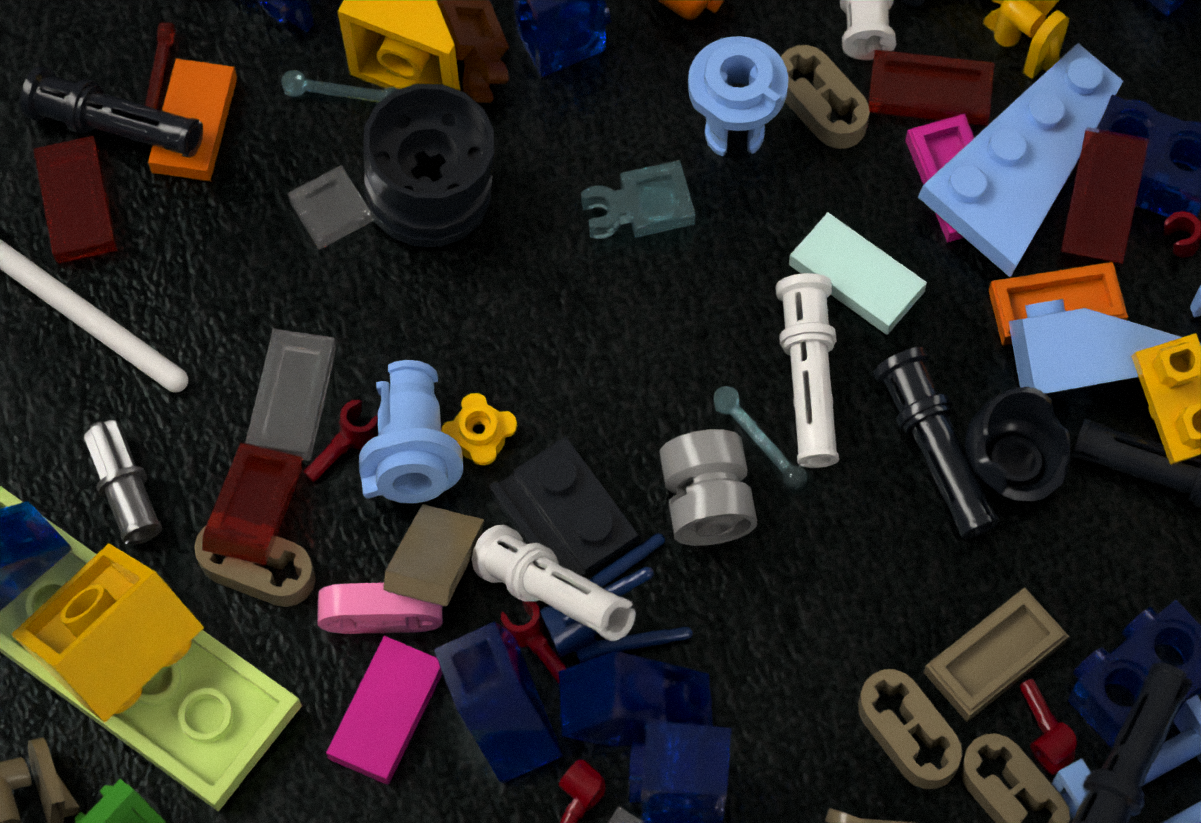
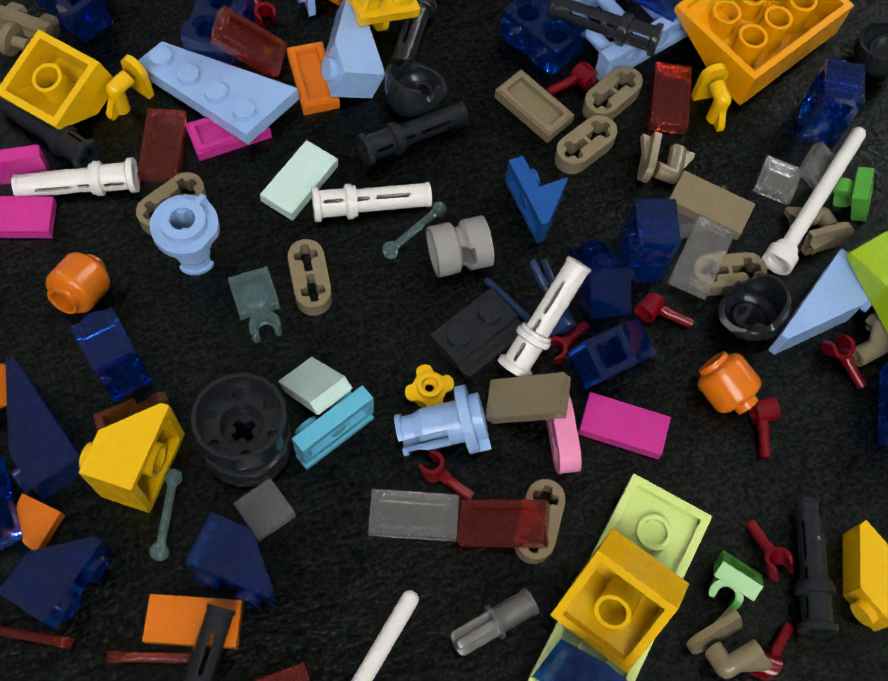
camera: 105 degrees left, 0 degrees up
none -> clear blue slope [185,512,277,608]
none -> light aqua tile [278,357,352,415]
none -> dark tan beam [288,239,332,316]
none -> medium azure plate [292,385,374,470]
none -> blue slope [505,156,567,243]

